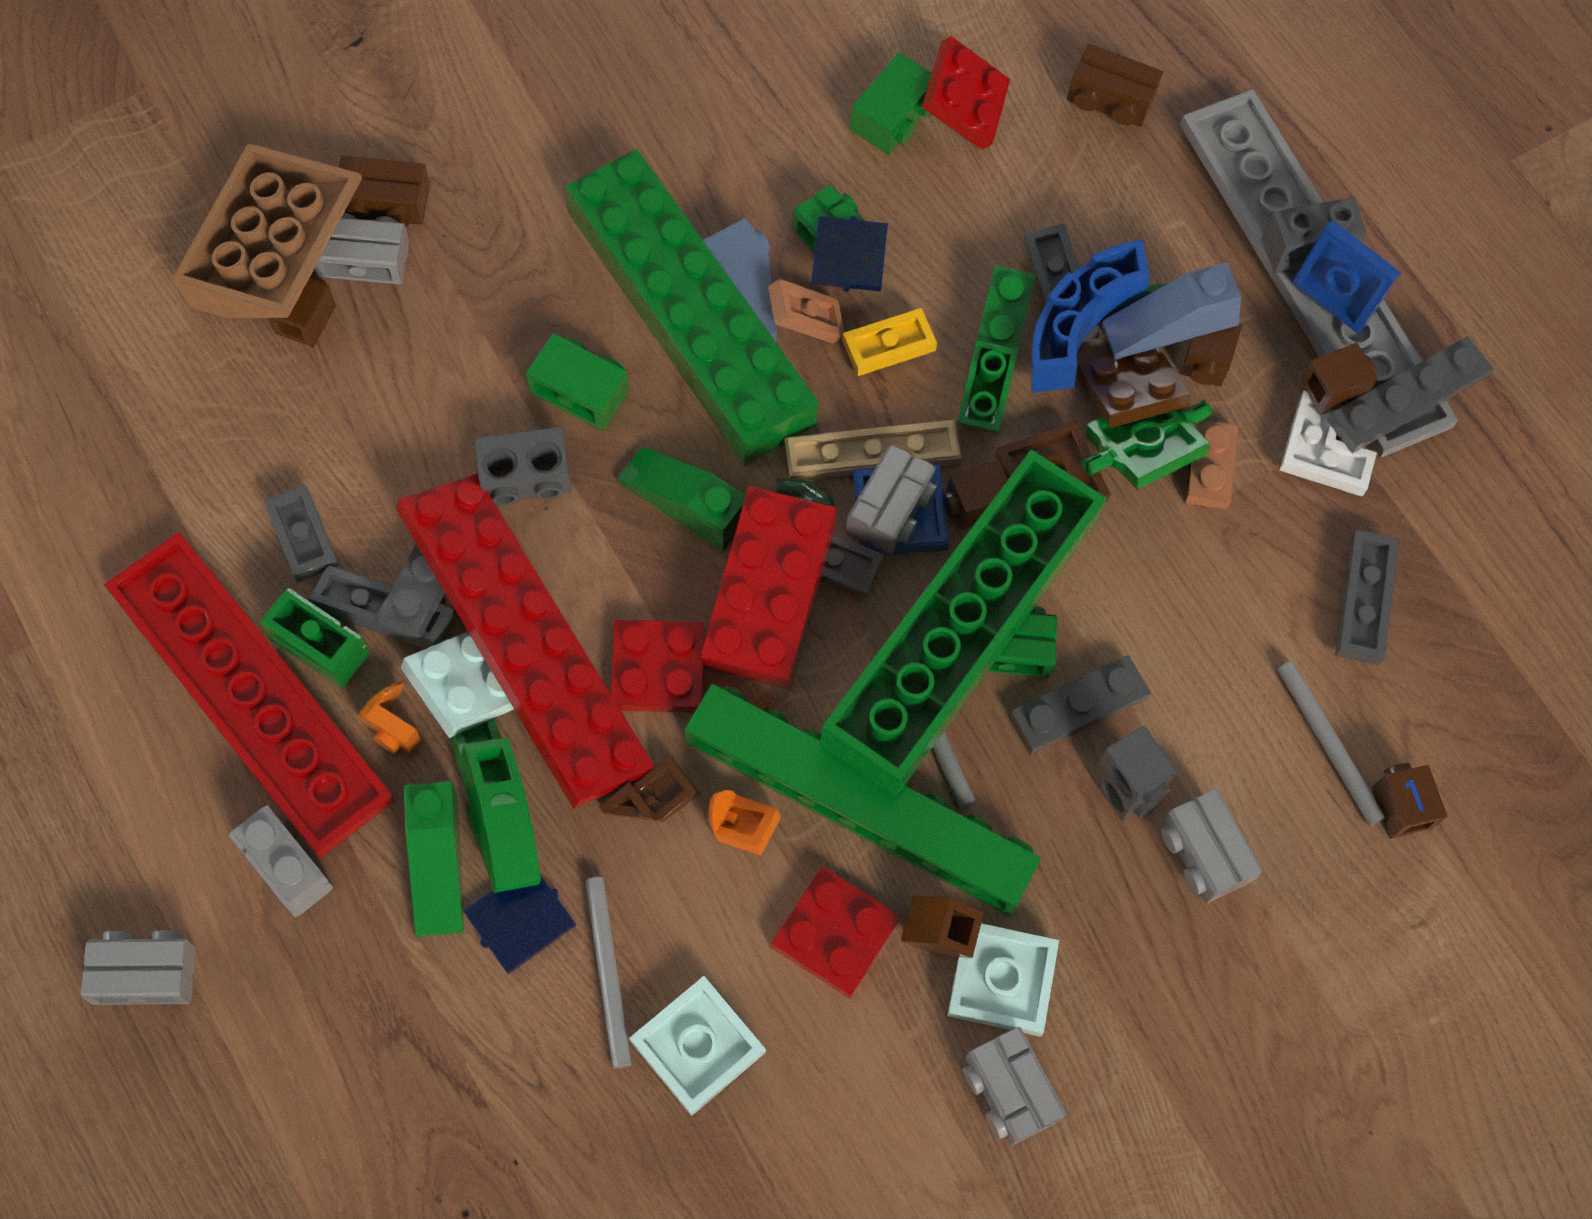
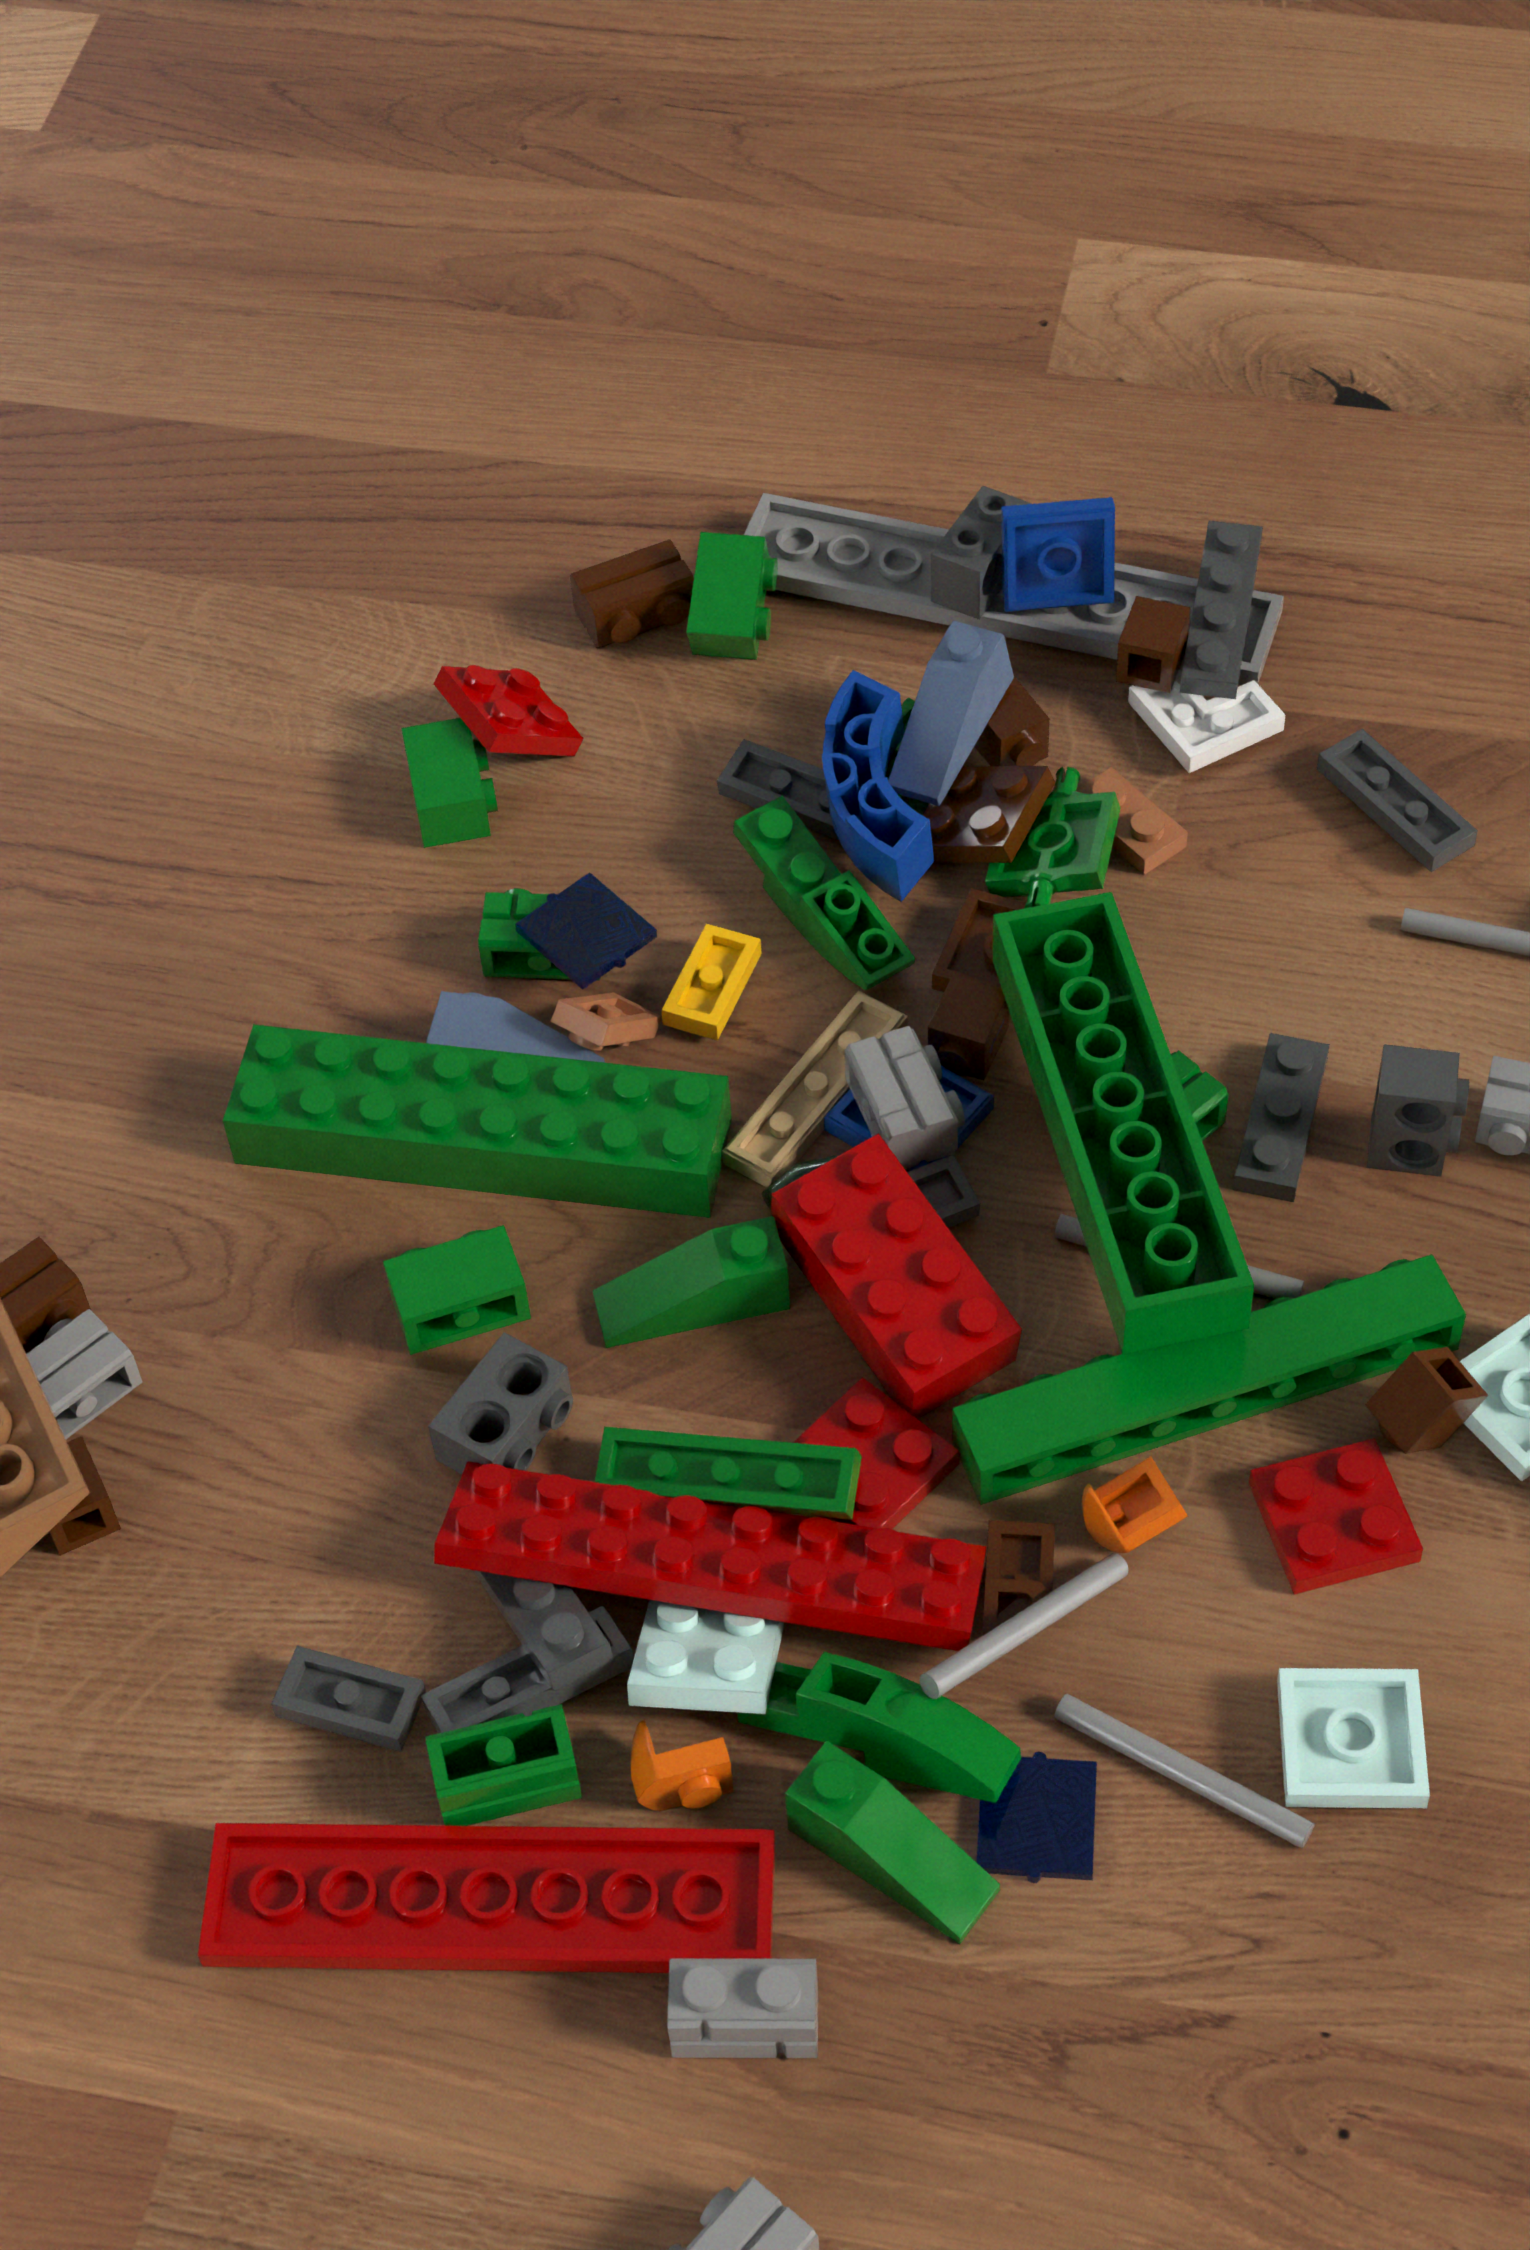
camera: 40 degrees left, 15 degrees down
none -> green plate [595,1427,862,1520]
none -> green brick [686,532,778,660]
none -> light grey bar [919,1553,1129,1699]

